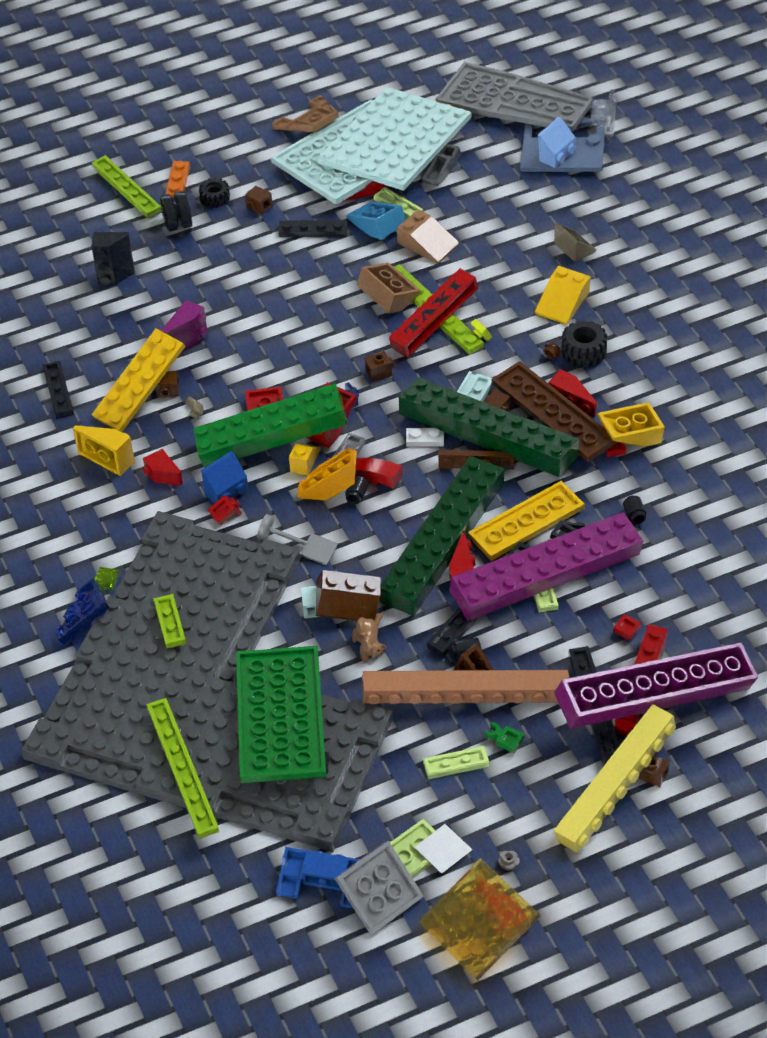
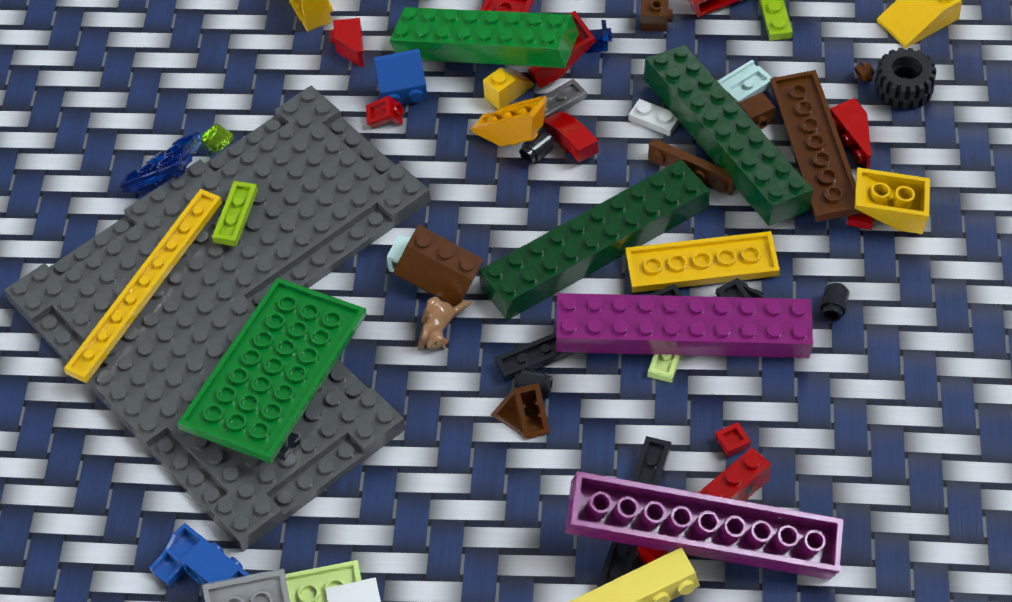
camera: 30 degrees right, 5 degrees up
lime plate [146,698,219,839] -> none
light grey piece [257,514,338,566] -> none
nougat brick [362,670,569,704] -> none
yellowish green tile [423,746,489,780] -> none
red slope [449,533,476,583] -> none
neon yellow plate [471,319,492,342] -> none
green plate [485,722,524,753] -> none
none -> yellow plate [64,189,222,383]

